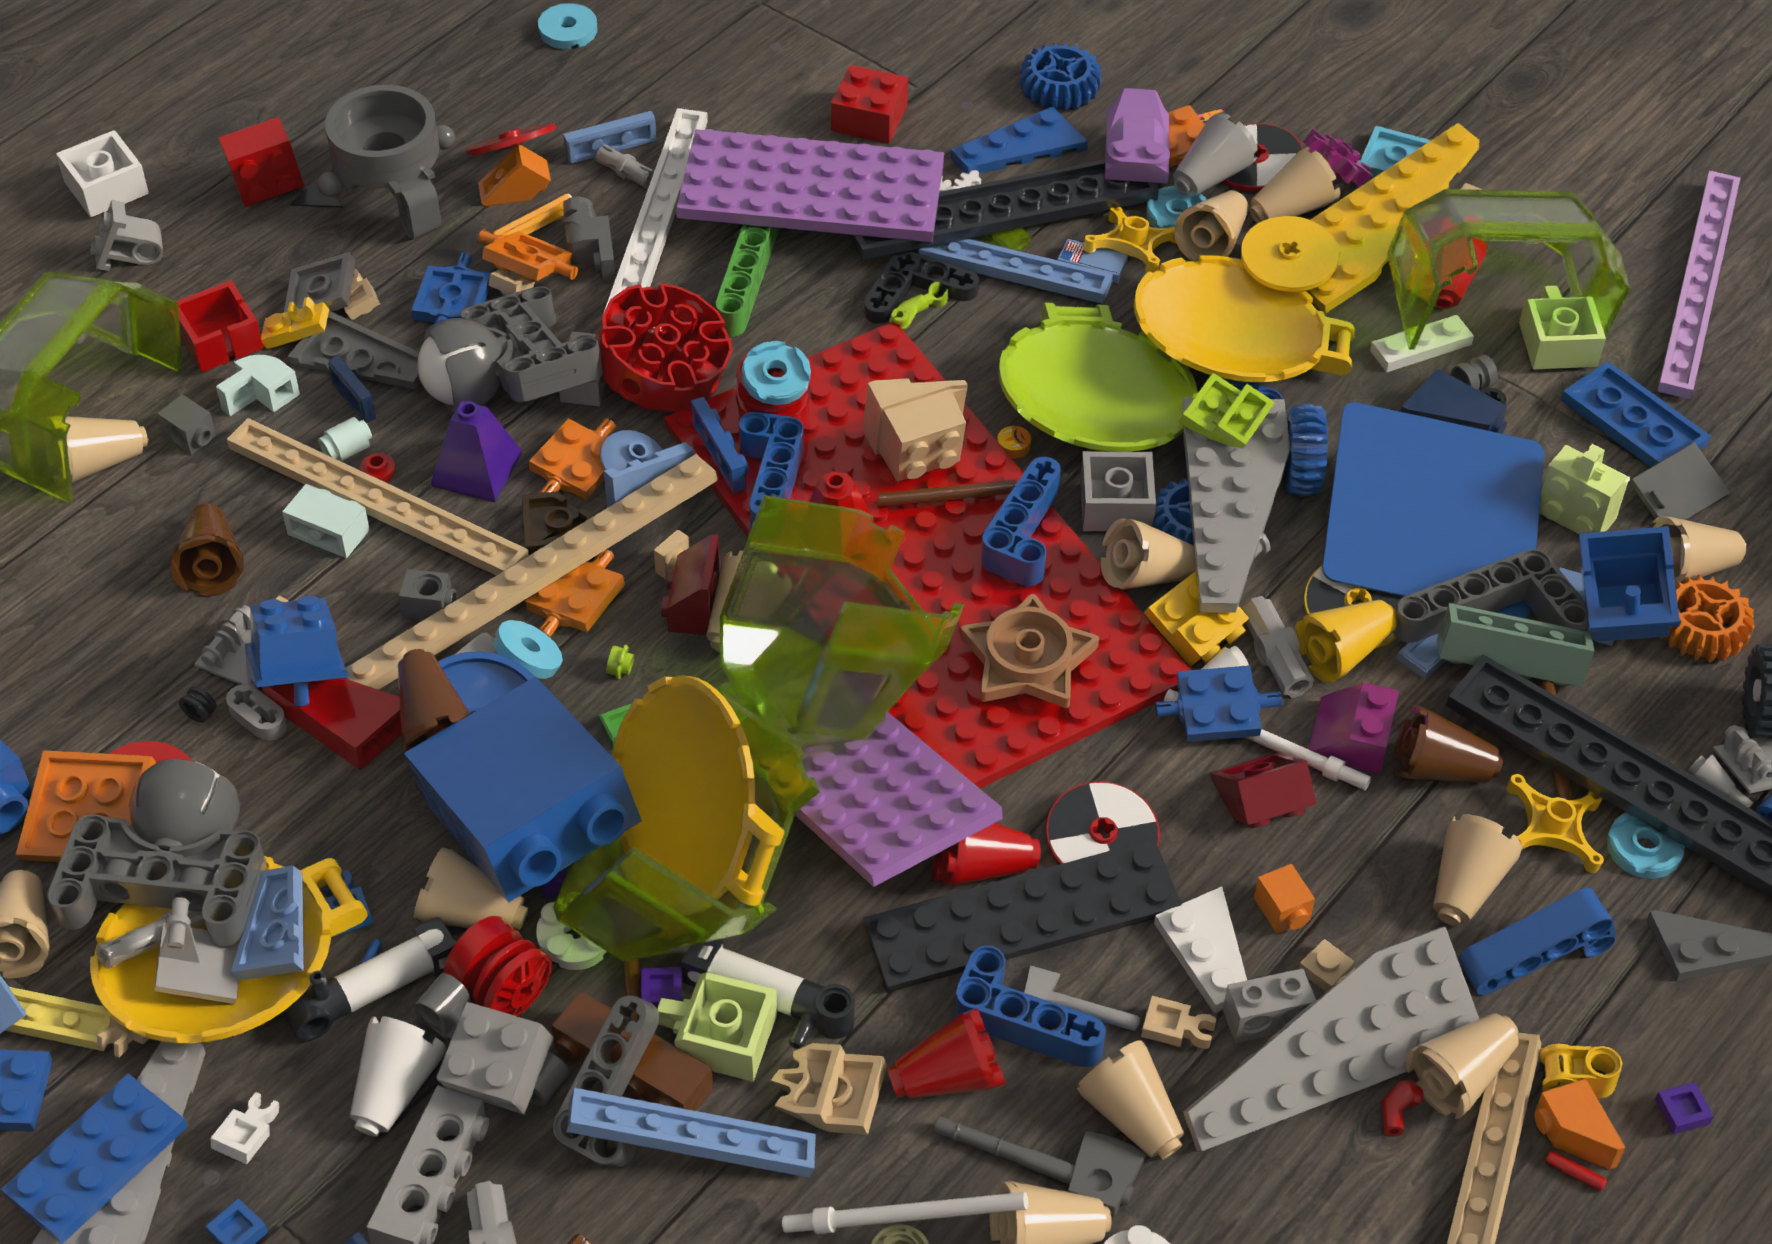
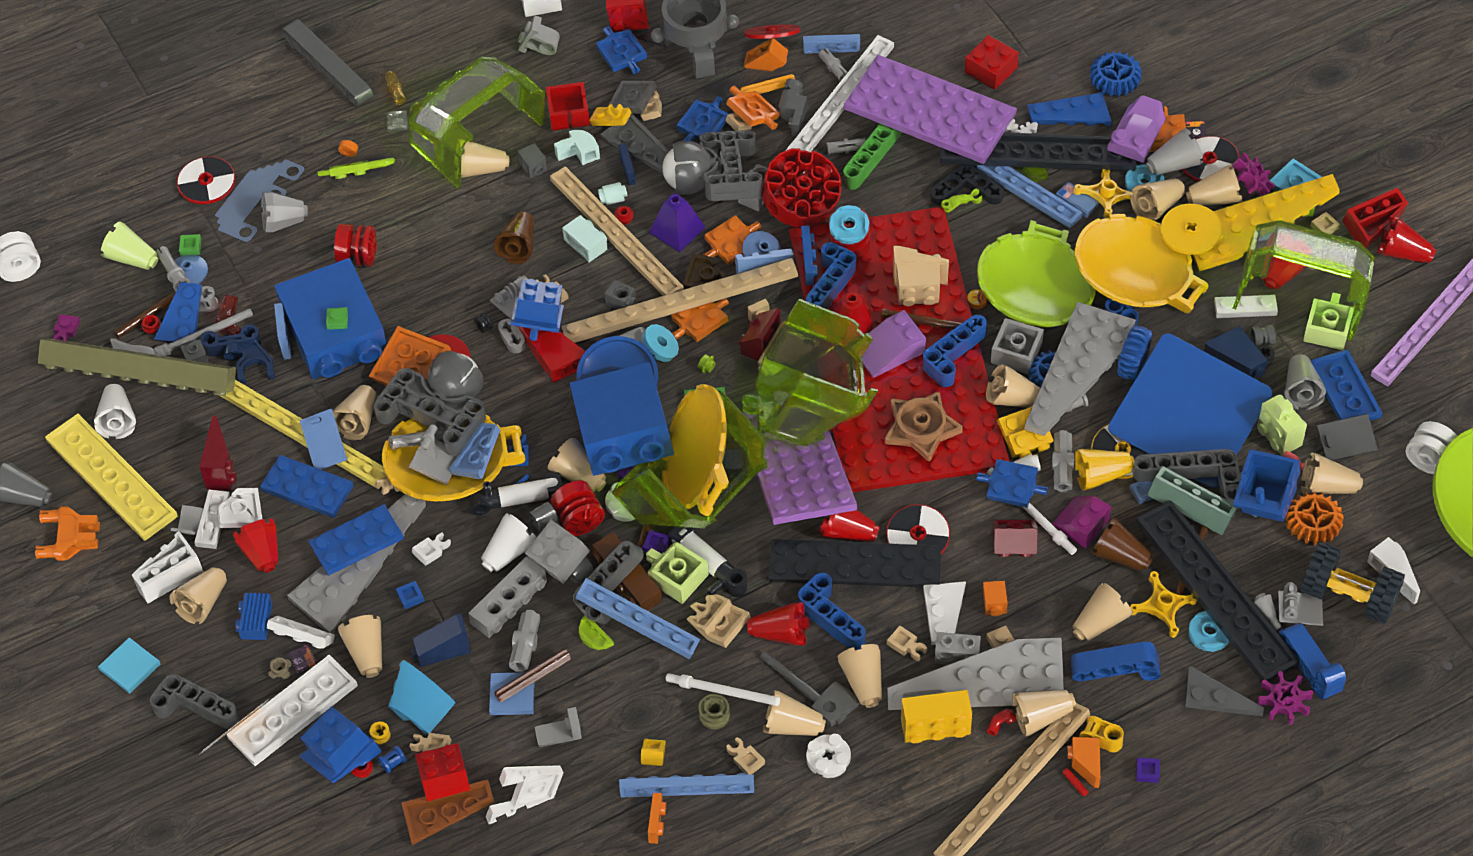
camera: 25 degrees right, 5 degrees up
reddish brown cone [398,649,471,752] -> none
light grey piece [1024,965,1140,1031] -> none
lime slope [1178,373,1275,449] -> none
none -> lime tile [579,615,614,650]
none -> blue plate [596,26,647,74]
none -> light grey pin [826,138,866,155]
none -> medium lavender slope [852,310,926,378]
none -> yellow brick [901,690,972,743]
none -> light grey cone [1284,354,1326,410]
none -> red wedge [1342,188,1408,252]
none -> red cone [1377,216,1437,263]

